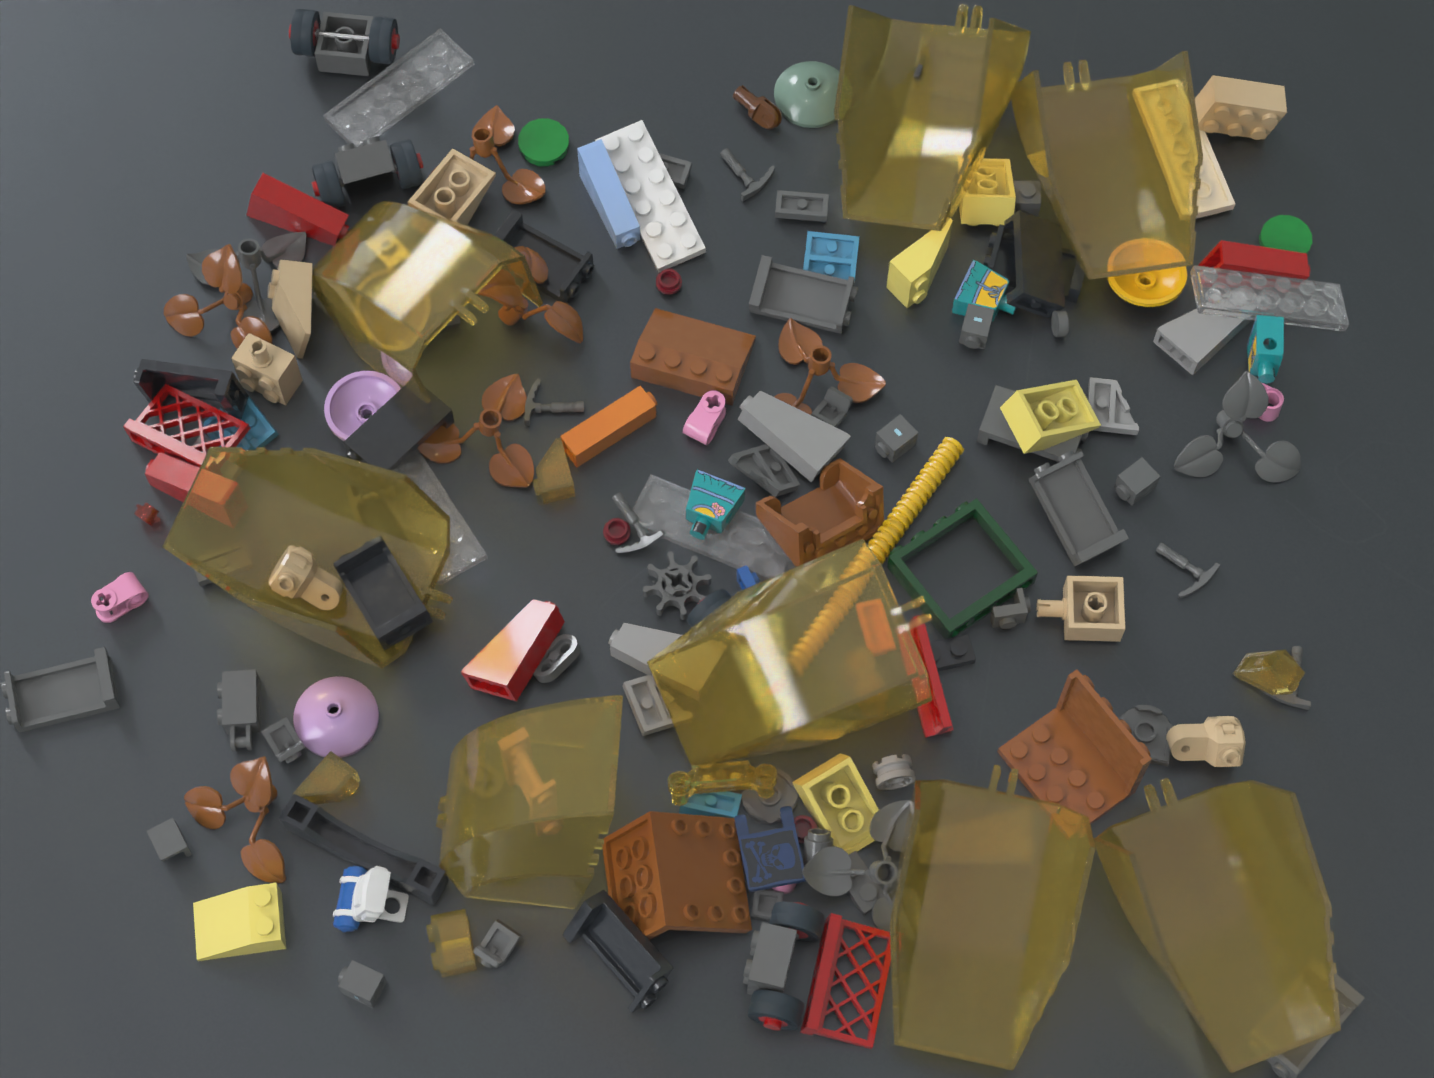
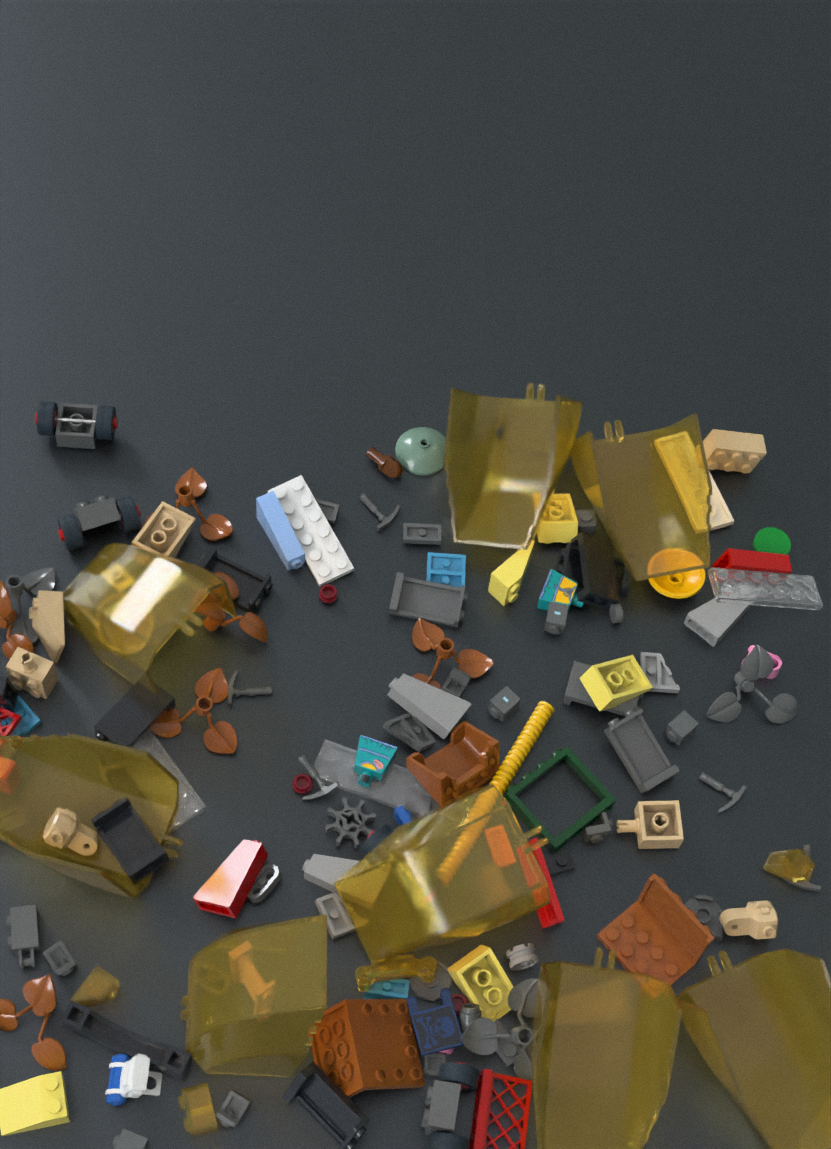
camera: 10 degrees left, 5 degrees down
red slope [246,173,350,247] -> none
lavender dish [293,676,379,758] -> none
clear plate [324,28,474,148] -> none
lavender dish [324,371,401,441] -> none
green tile [518,118,569,166] -> none
clear yellow slope [532,437,575,504] -> none
orange brick [560,385,657,467] -> none
dark orange slope [630,308,756,406] -> none
bright pink piece [683,391,726,446] -> none
teal torso [1247,315,1284,384] -> none

